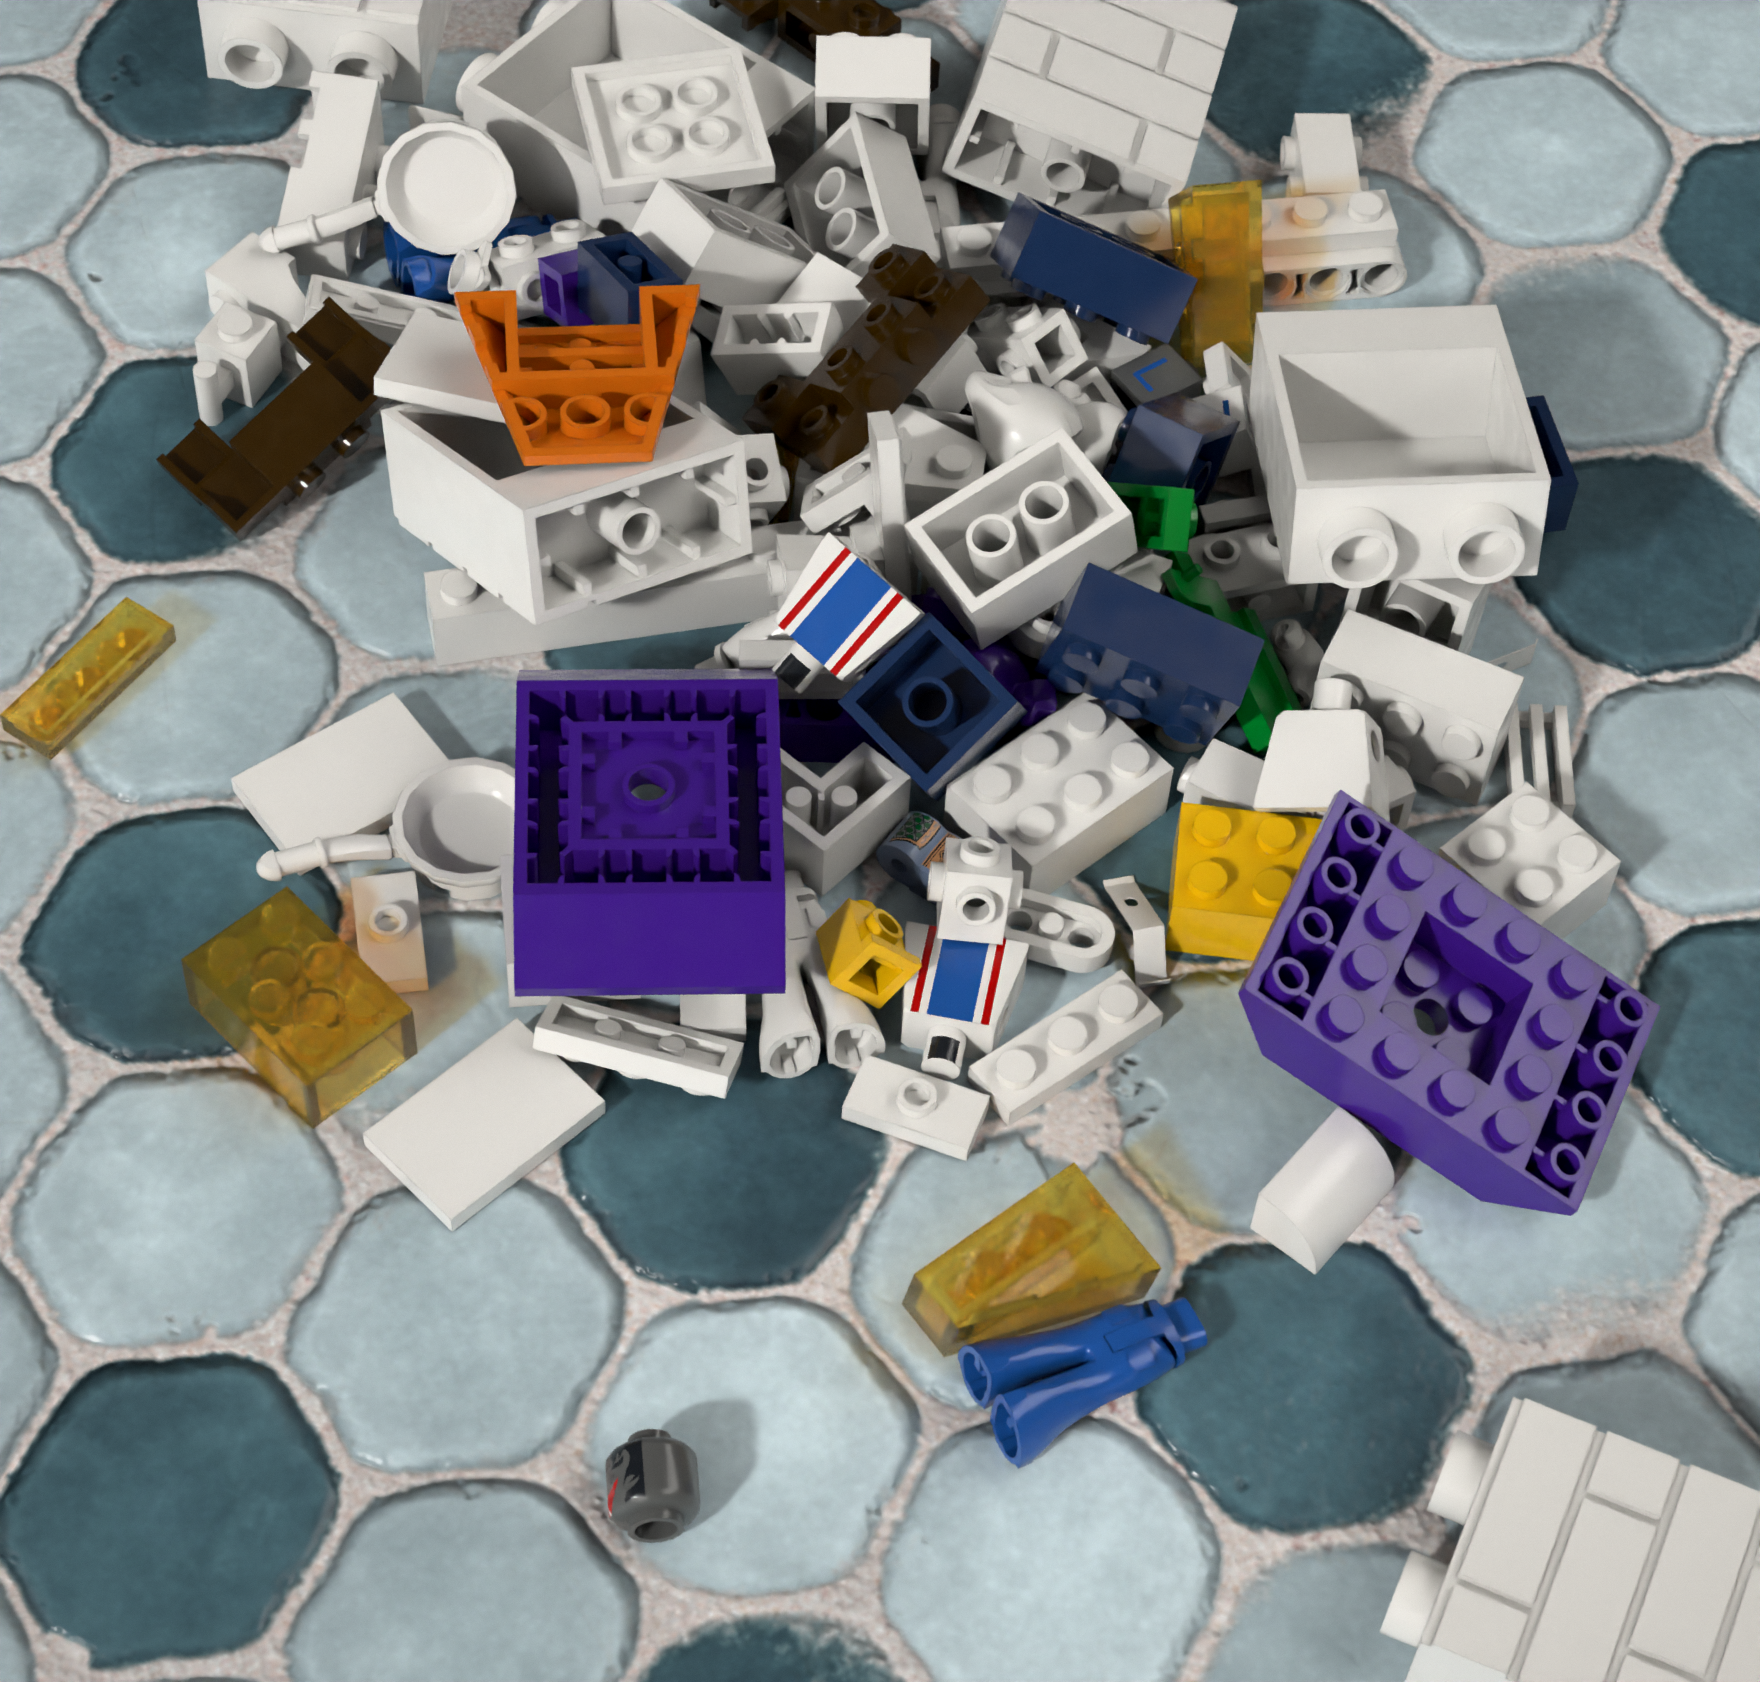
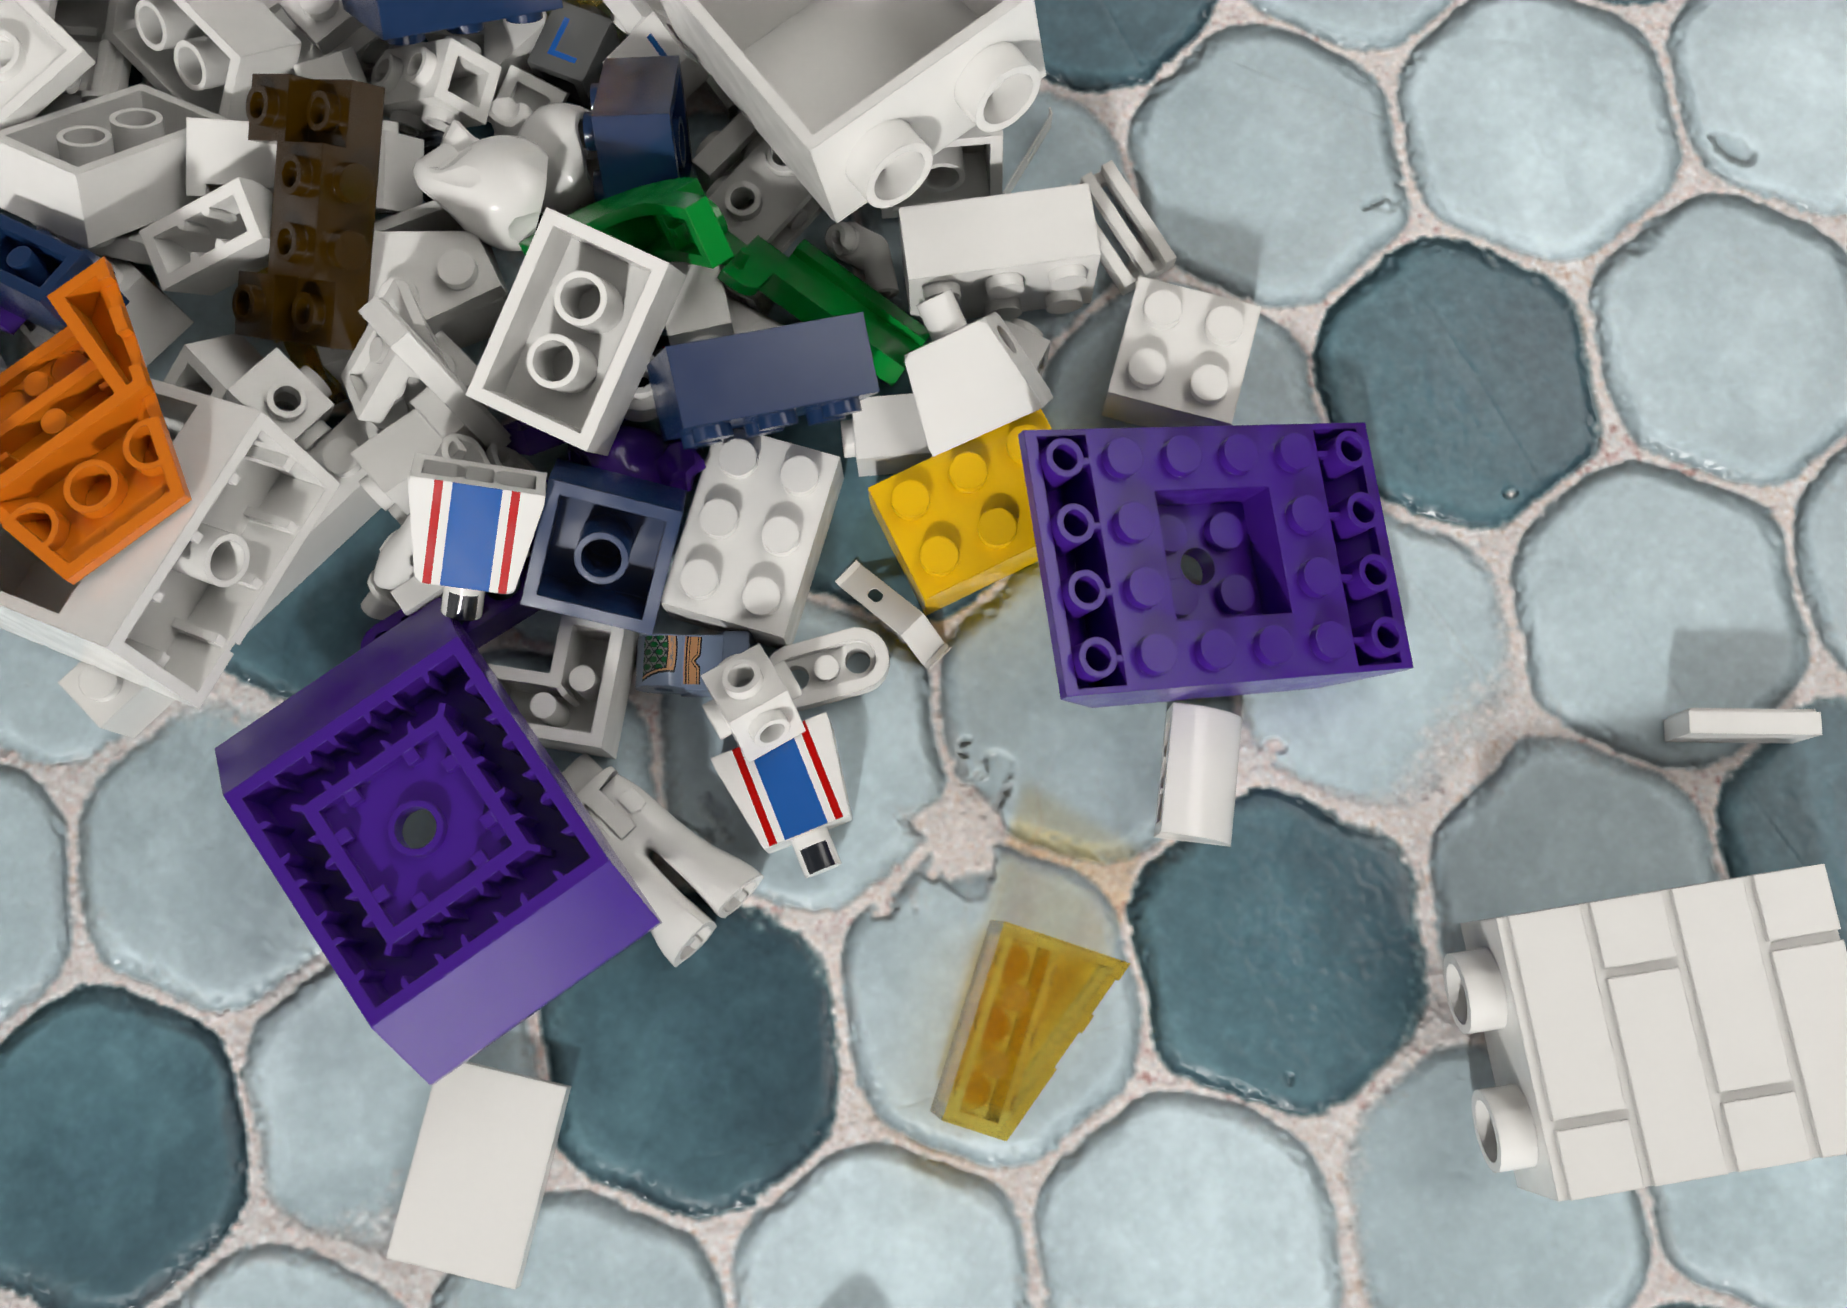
camera: 25 degrees left, 25 degrees up
clear yellow brick [181,886,418,1129] -> none
white tile [231,692,449,876] -> none
white piece [256,757,515,901] -> none
white plate [350,871,429,998] -> none
white plate [532,996,744,1099] -> none
yellow brick [816,898,922,1009] -> none
white plate [841,1054,990,1161] -> none
blue piece [957,1297,1208,1469] -> none
white plate [967,969,1163,1126] -> none

